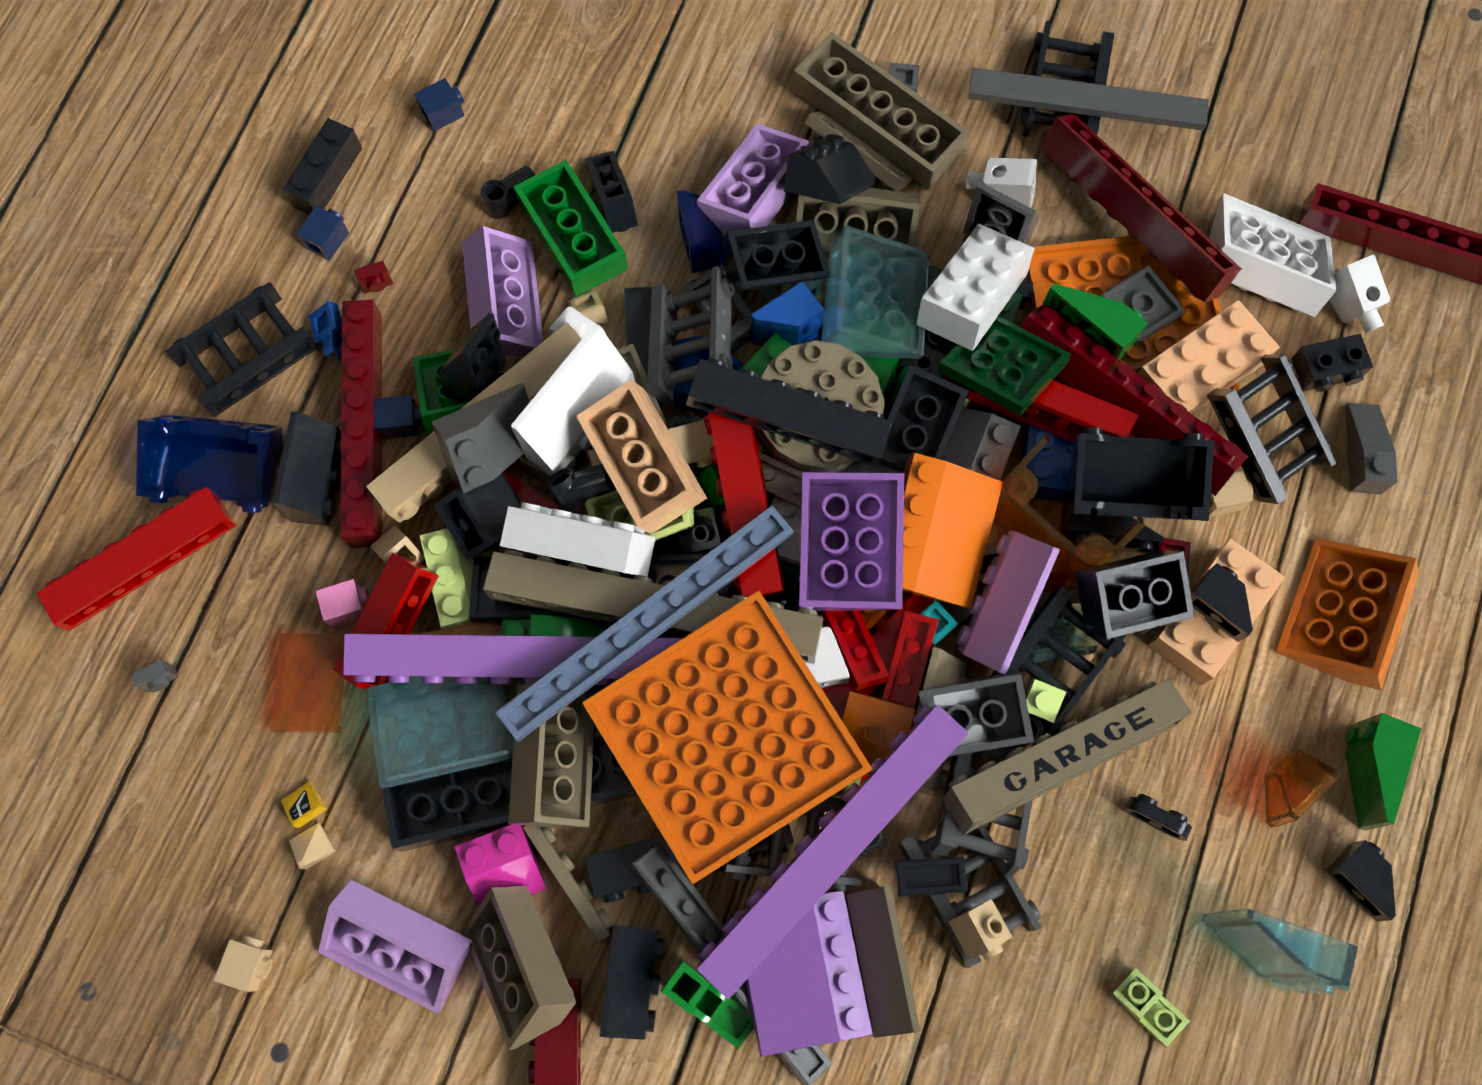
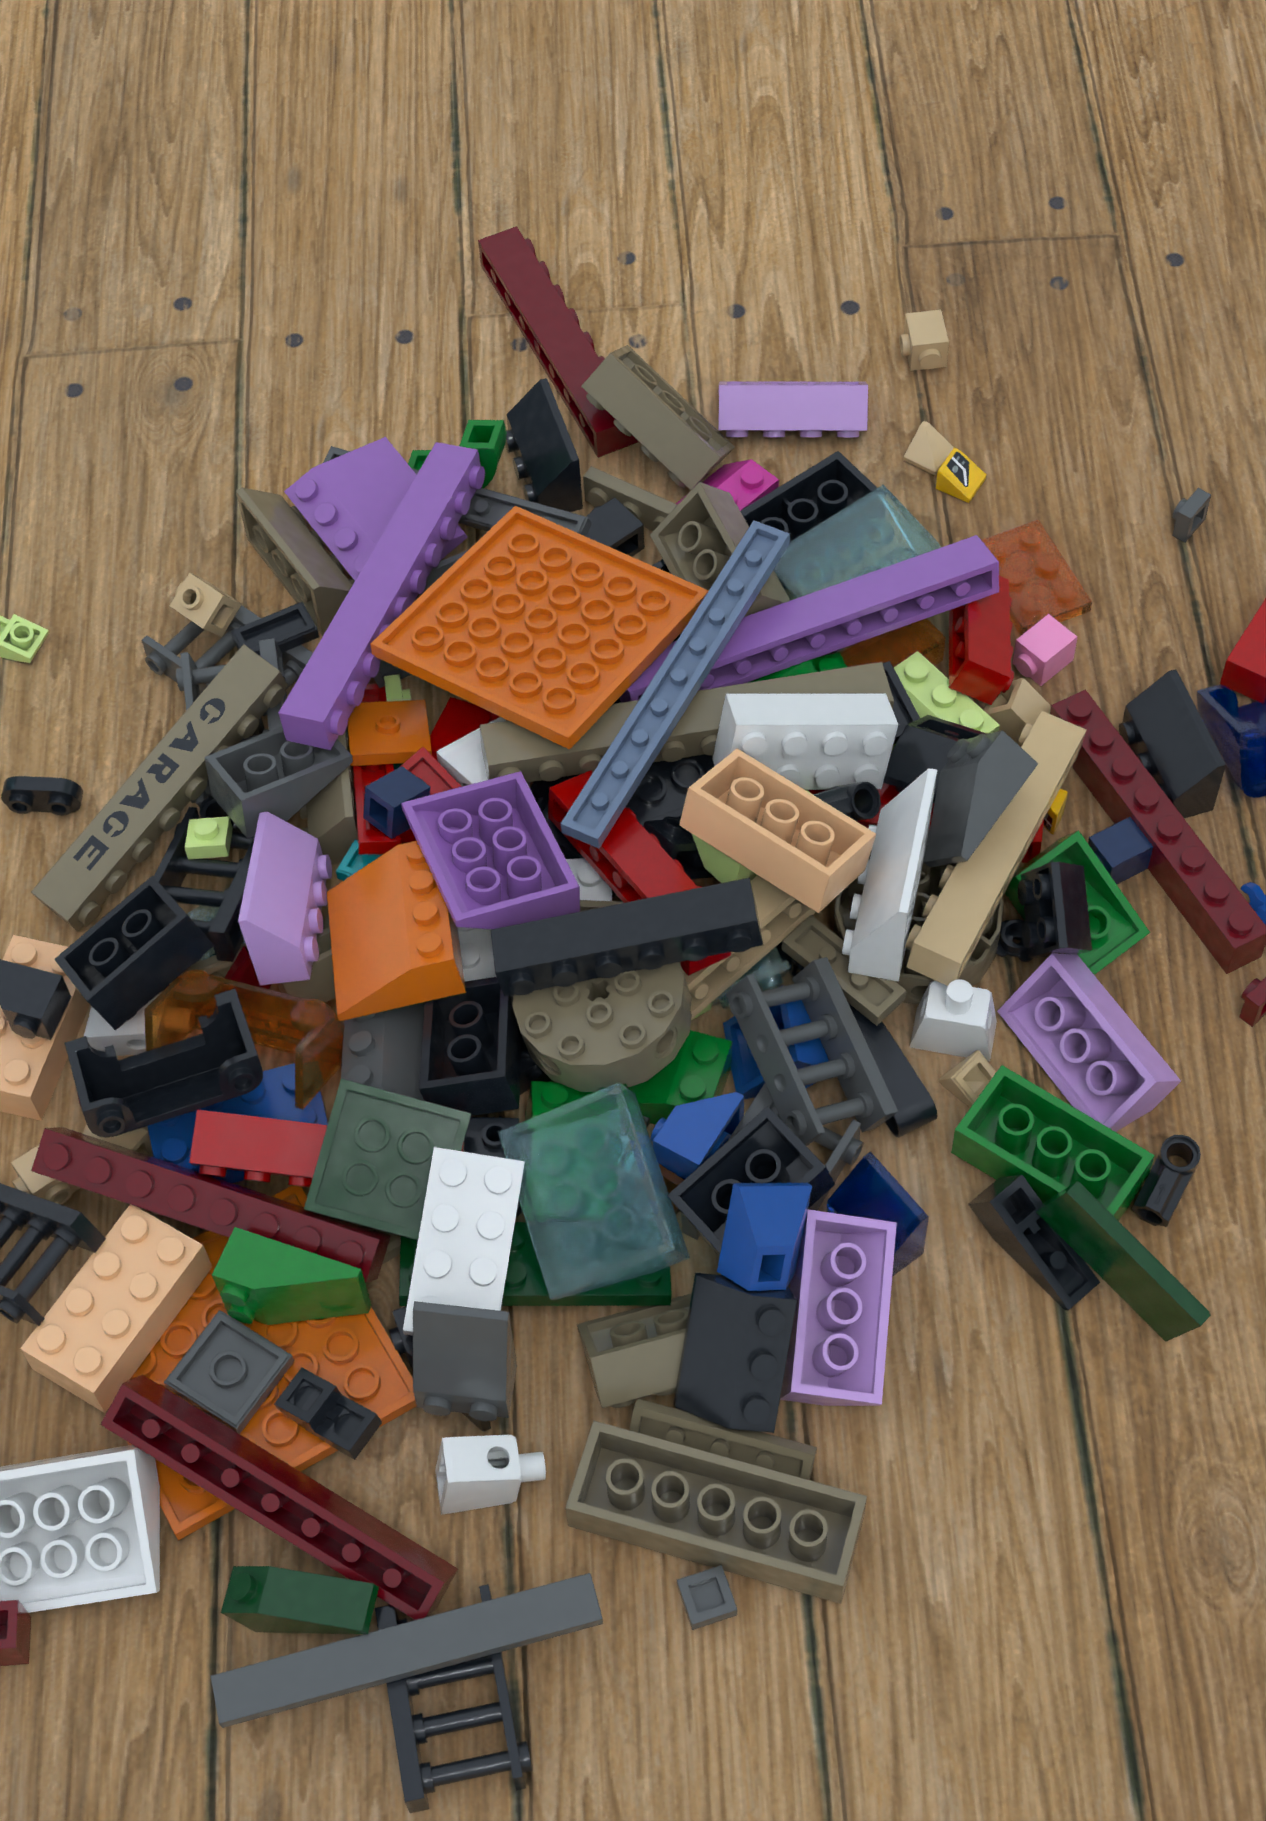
camera: 160 degrees right, 15 degrees down
none -> dark green slope [221,1566,379,1634]
none -> black slope [274,1368,382,1460]
none -> dark blue brick [363,766,431,839]
none -> blue slope [717,1183,812,1291]
none -> dark green tile [1036,1182,1211,1342]

